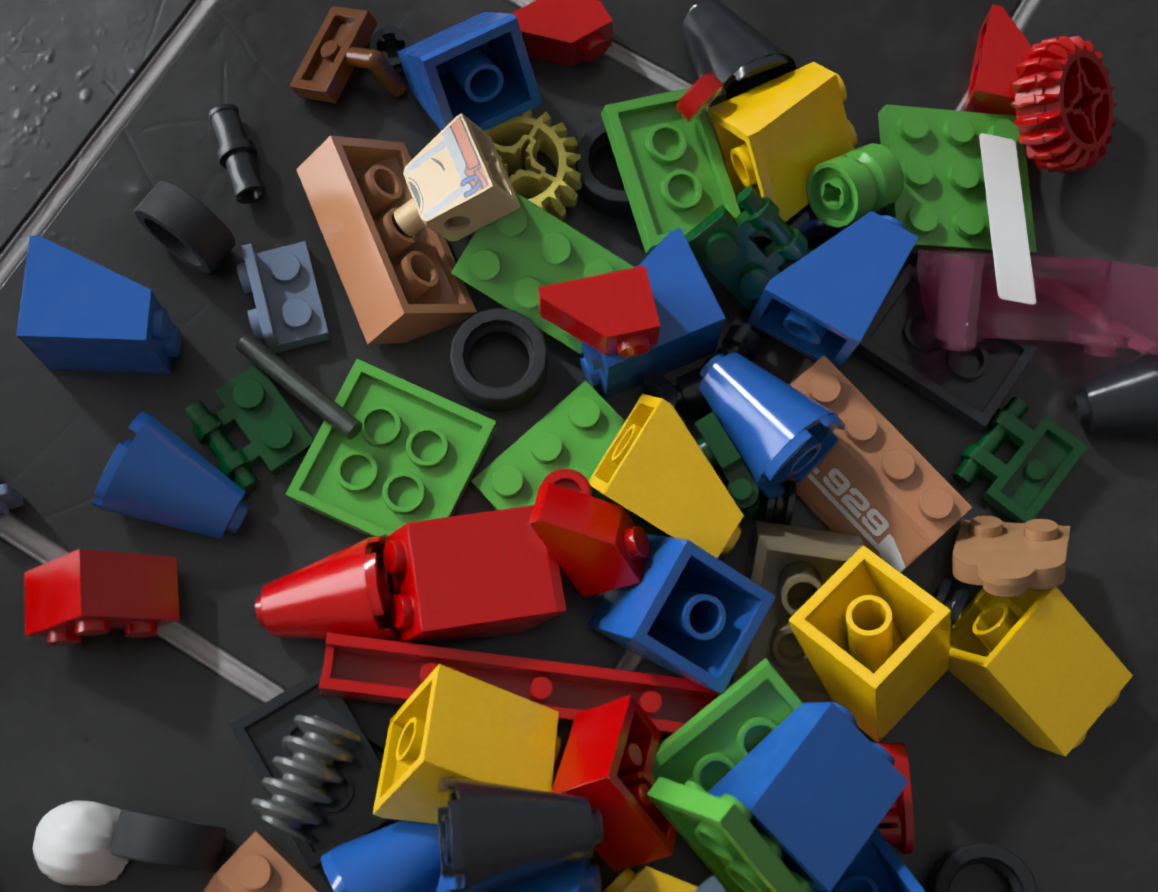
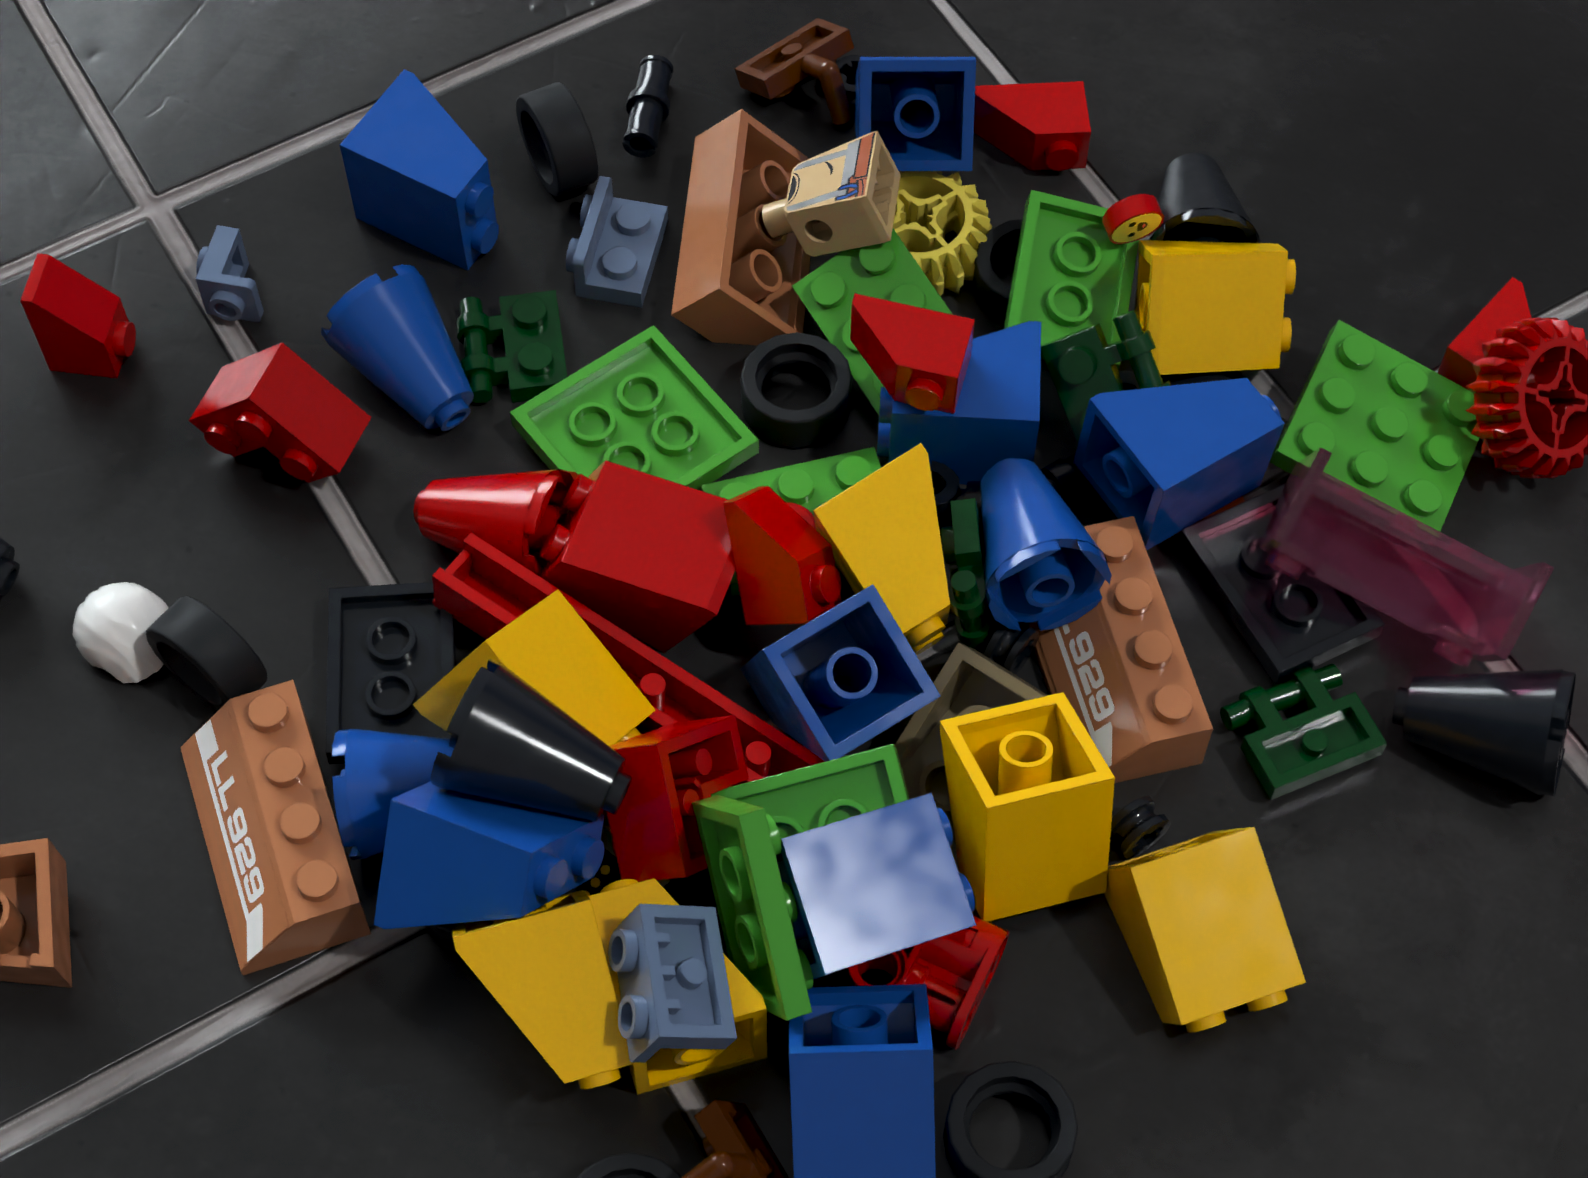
camera: 30 degrees right, 15 degrees down
pearl dark grey bar [236,334,363,440] -> none
dark grey piece [250,715,363,843] -> none
bright green wheel [806,143,904,228] -> none
medium nougat plate [952,516,1070,597] -> none
white sticker [979,133,1036,305] -> none

